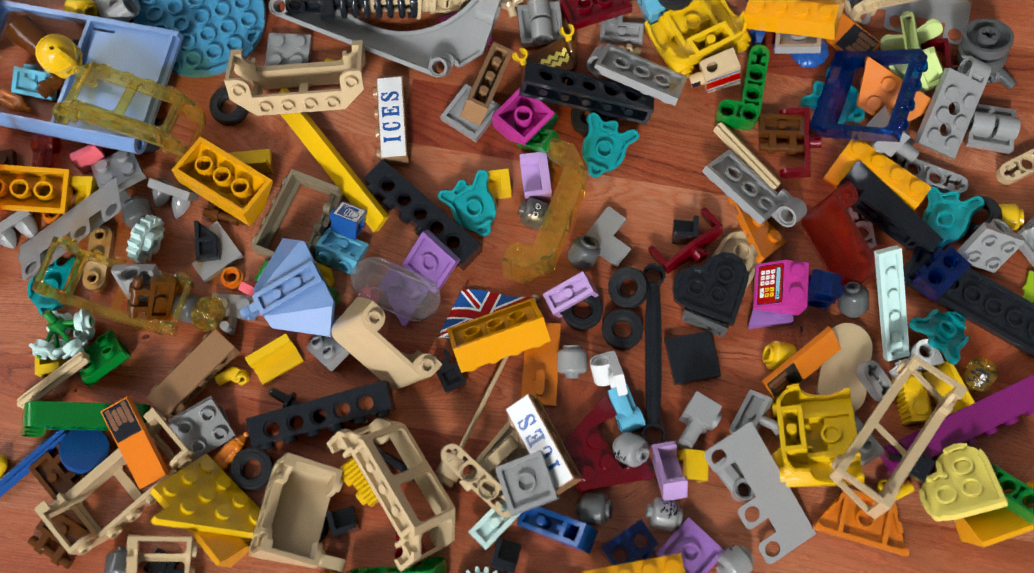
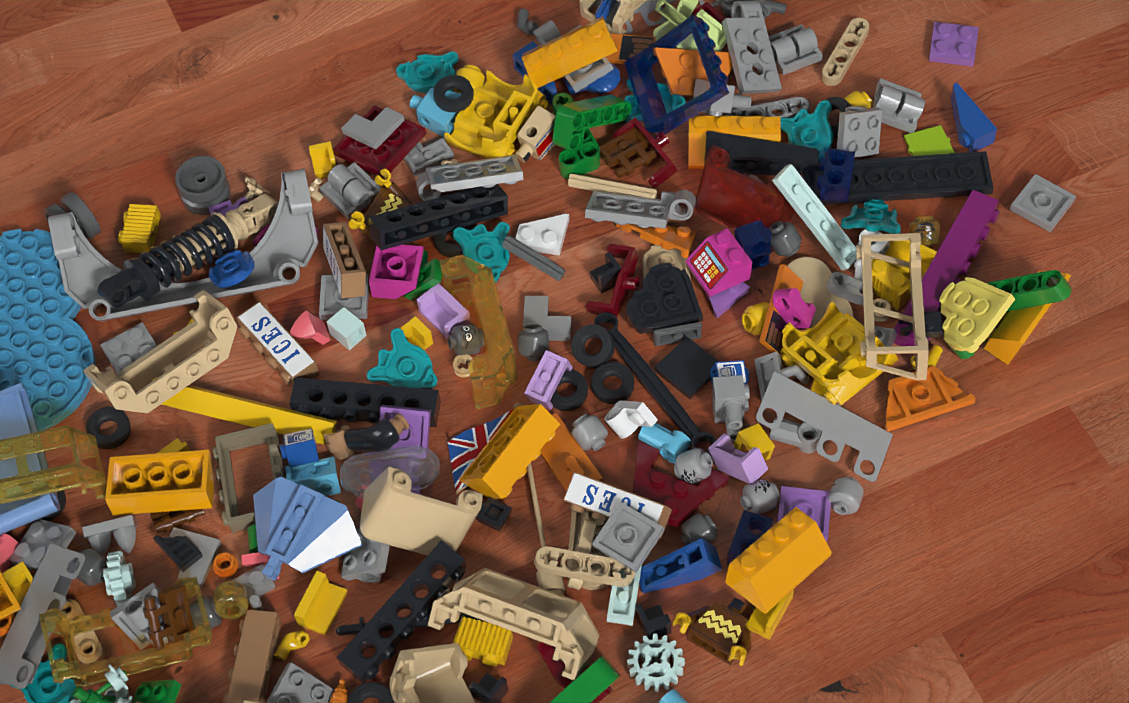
camera: 35 degrees left, 15 degrees down
none -> blue tile [209,250,255,288]
none -> coral tile [290,311,331,345]
none -> black piece [323,414,409,460]
none -> light aqua panel [327,308,366,351]
none -> tan bush [453,354,475,378]
none -> dark grey axle [502,235,566,281]
none -> white wing [515,214,569,256]
none -> green beam [553,95,632,153]
none -> blue brick [710,360,749,389]
none -> dark pink leg [773,288,816,329]
none -> tan bush [873,298,891,322]

